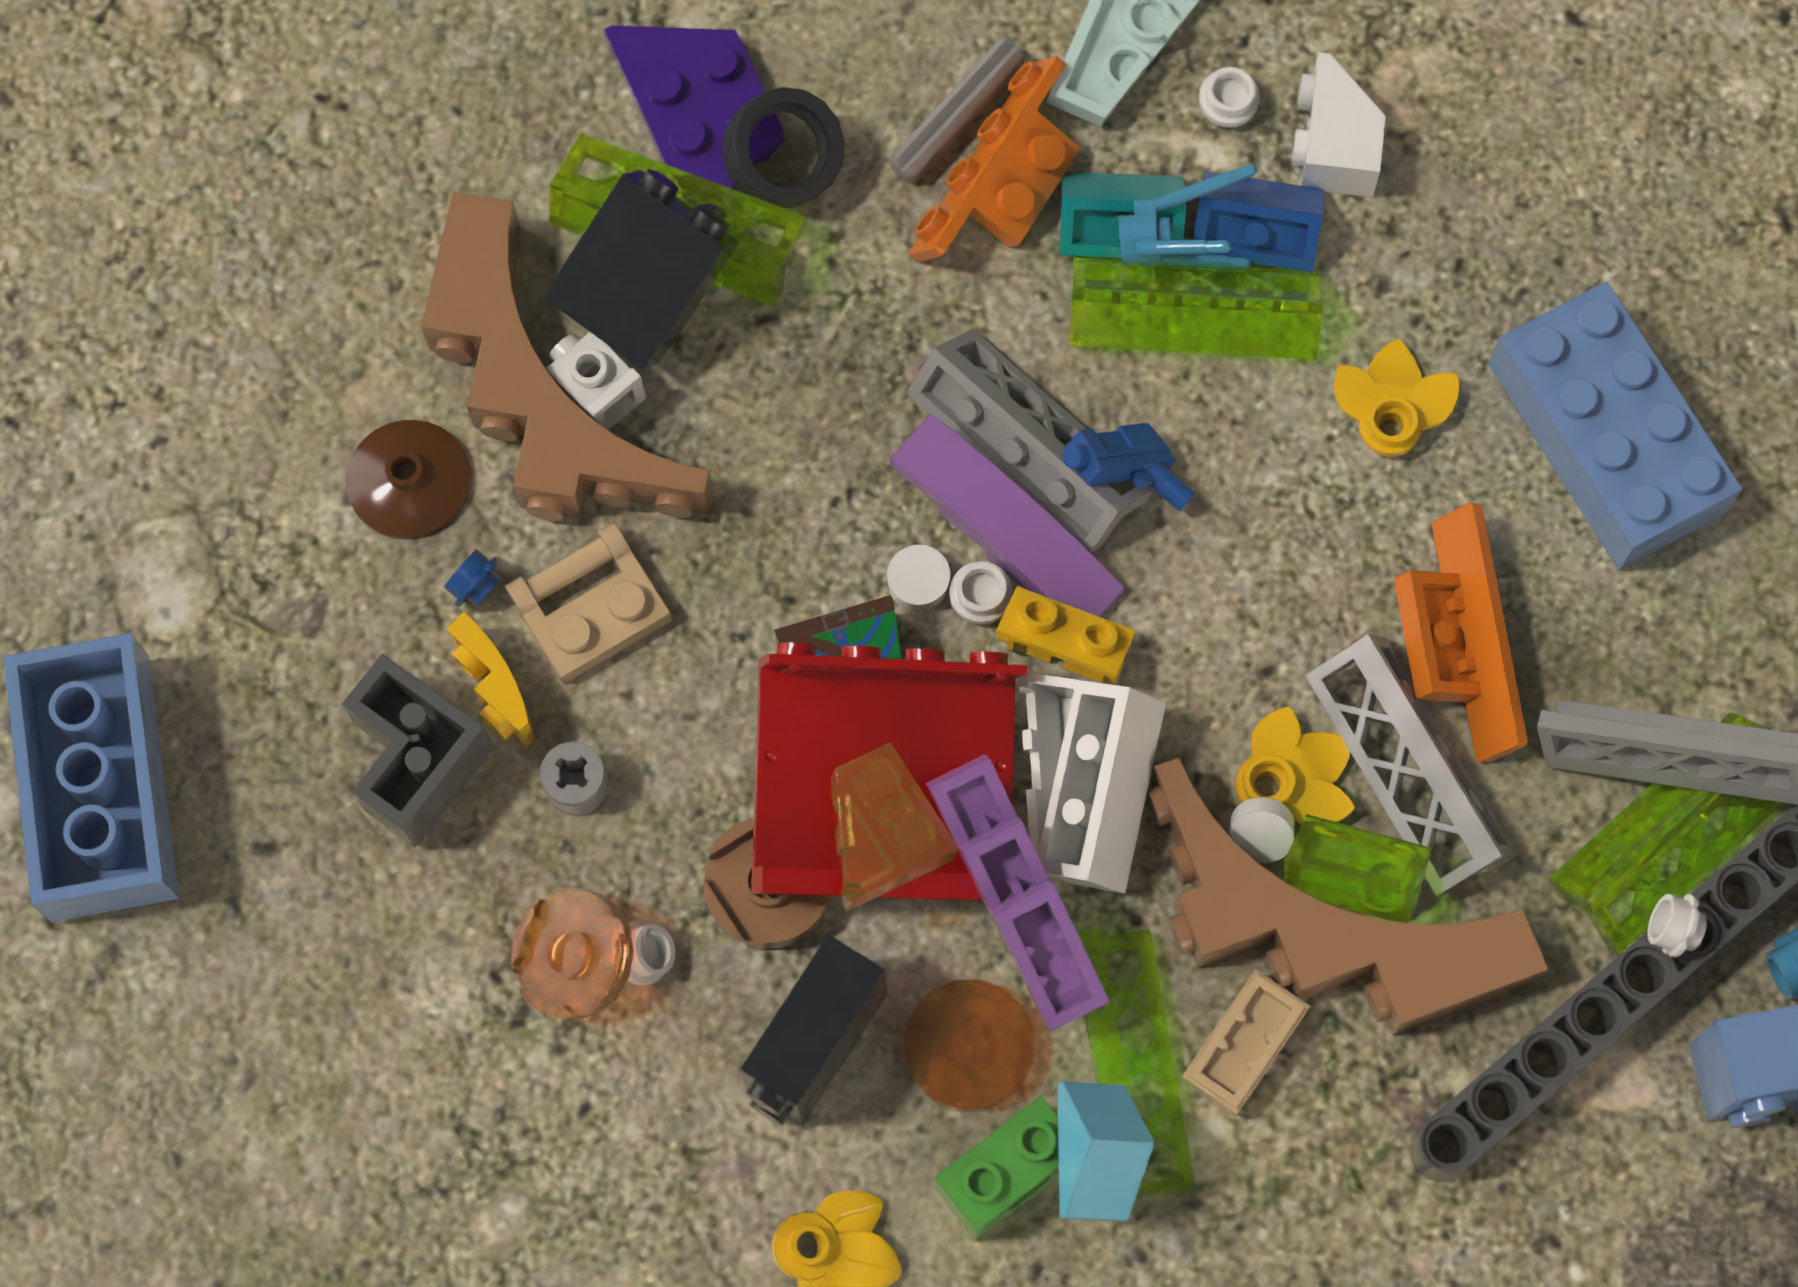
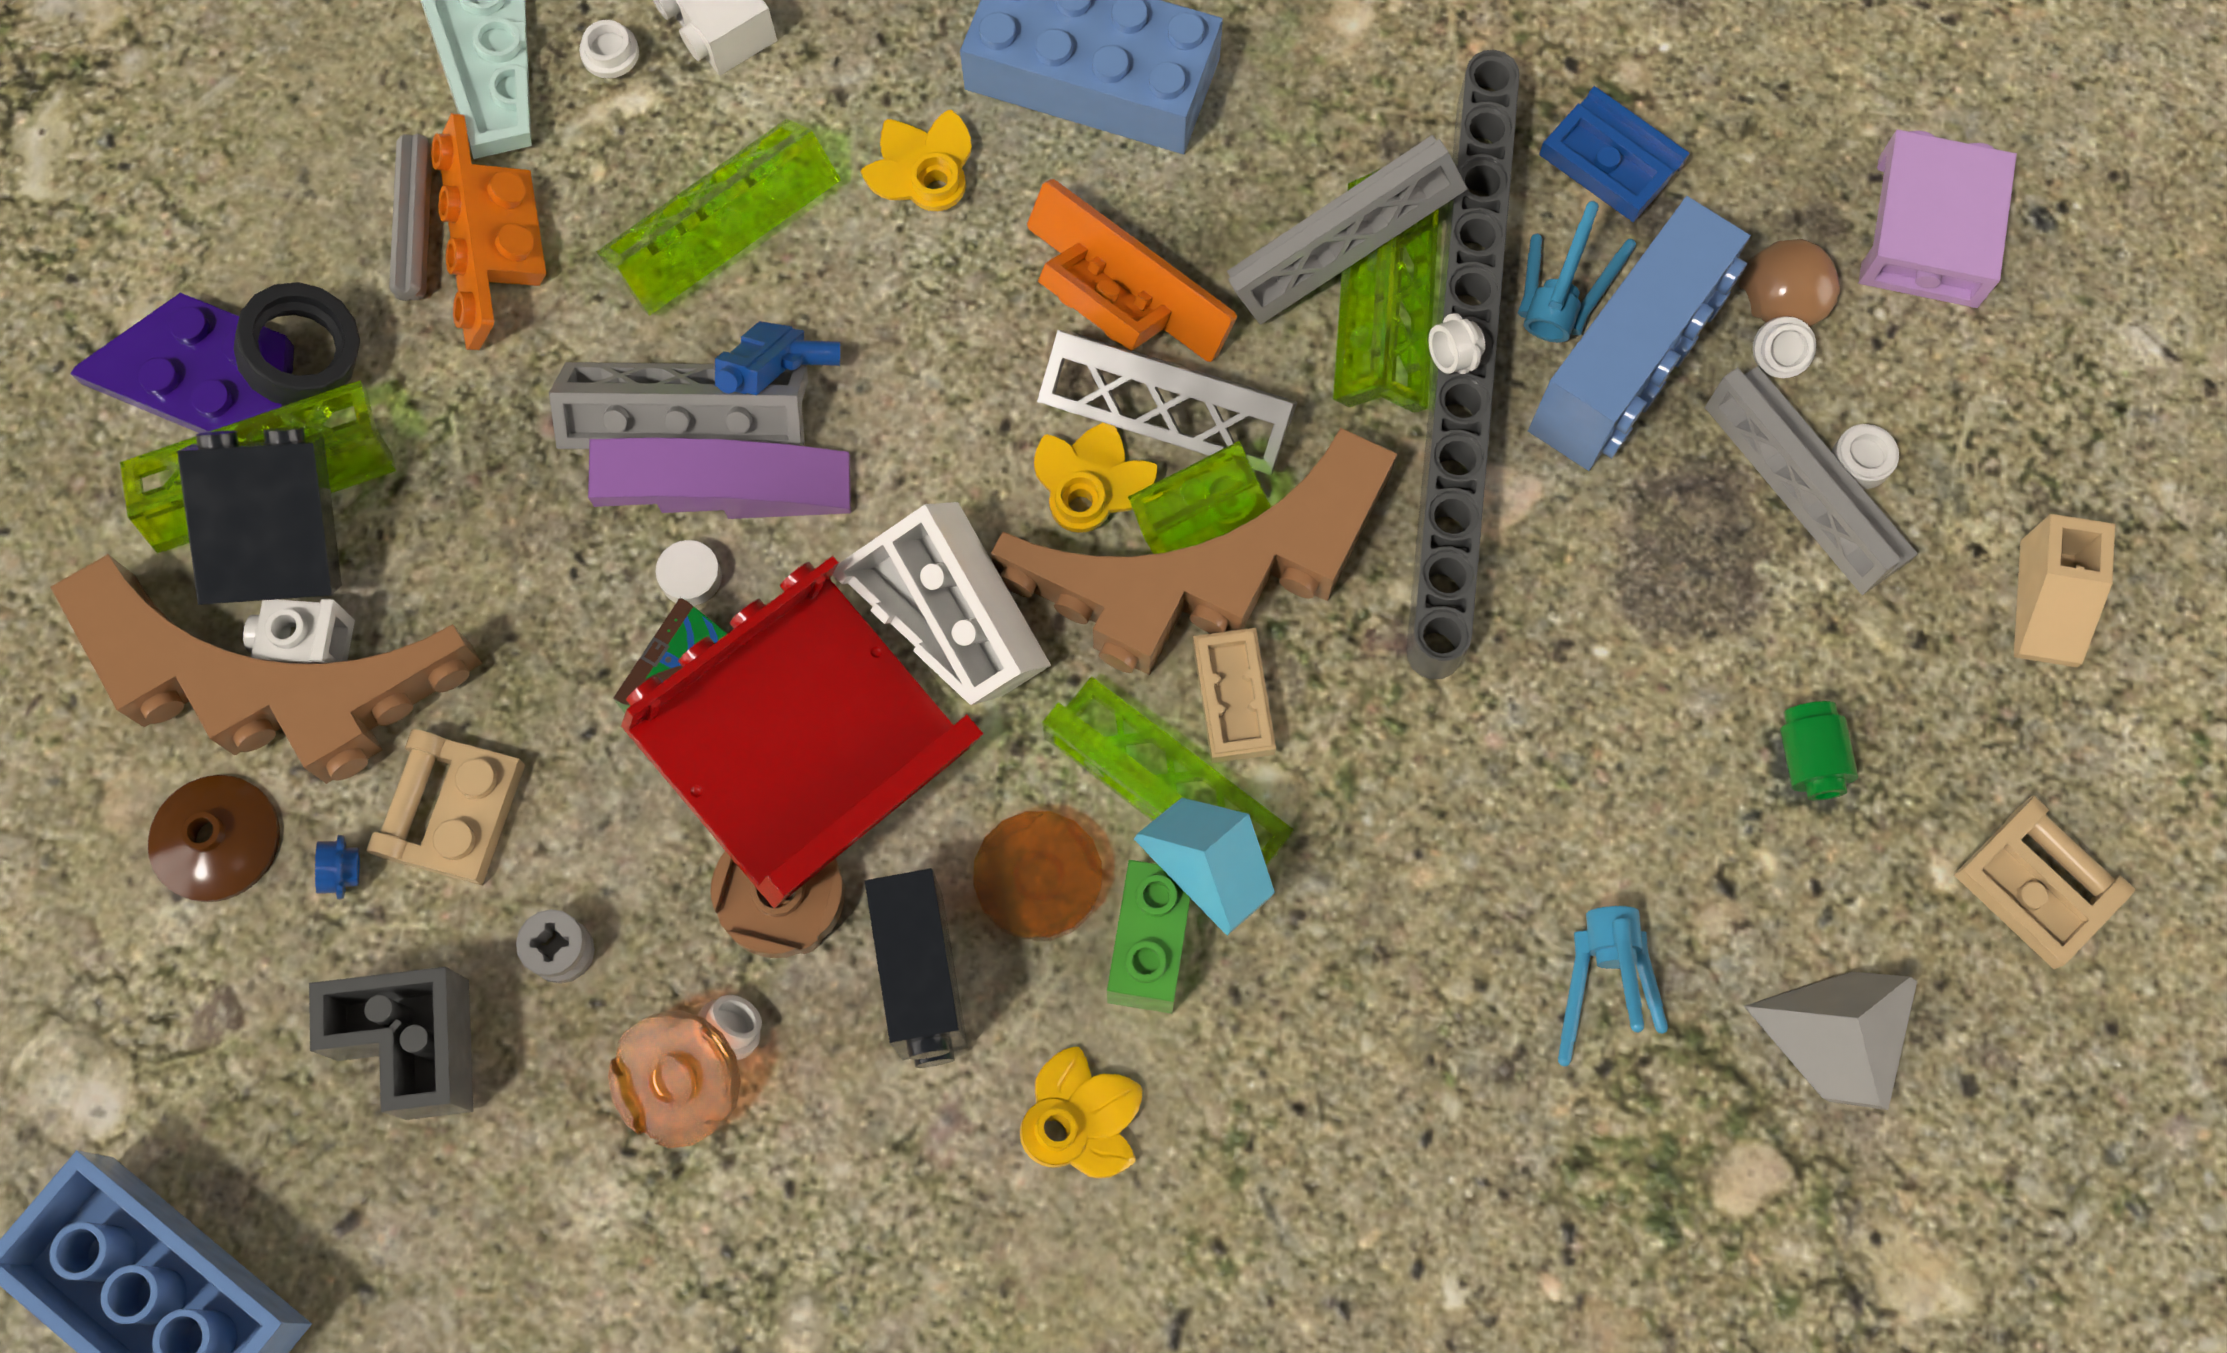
camera: 45 degrees left, 0 degrees up
yellow slope [446,611,536,748] -> none
clear yellow wing [831,742,959,912] -> none
medium lavender slope [926,754,1109,1032] -> none
white plate [949,561,1013,625] -> none
yellow hinge [995,586,1136,685] -> none
teal panel [1059,172,1186,258] -> none
dark azure plant [1119,164,1257,270] -> none
blue panel [1193,171,1325,272] -> none
white tile [1229,798,1295,863] -> none

